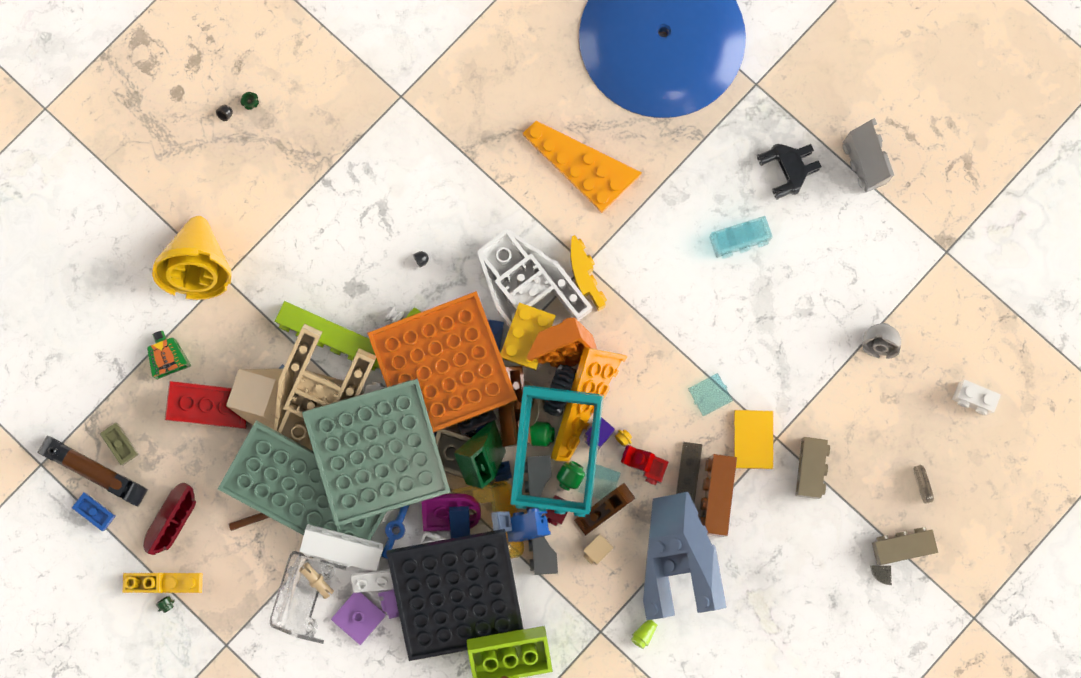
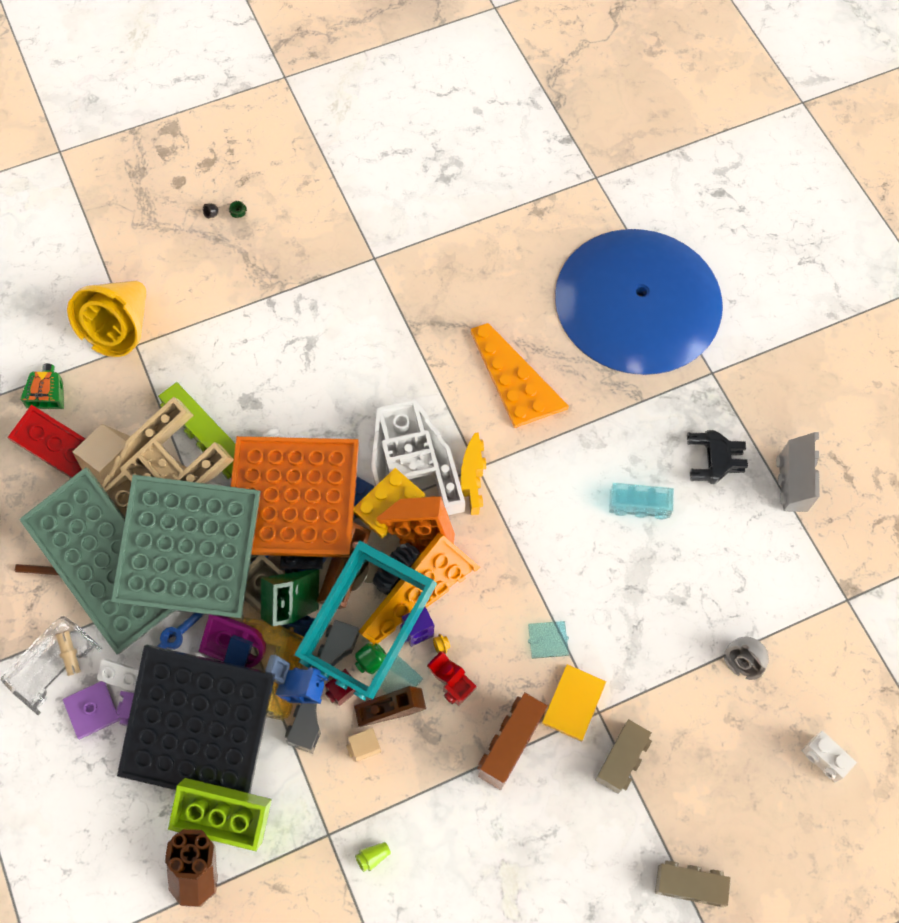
camera: 20 degrees right, 15 degrees down
white brick [299,524,384,572] -> none
black hinge [413,251,429,268] -> none
green head [530,421,555,447] -> none
sand blue wedge [643,492,727,620] -> none
clear smoke tile [676,442,703,504] -> none
clear smoke tile [870,565,892,585] -> none
clear smoke tile [913,465,934,504] -> none

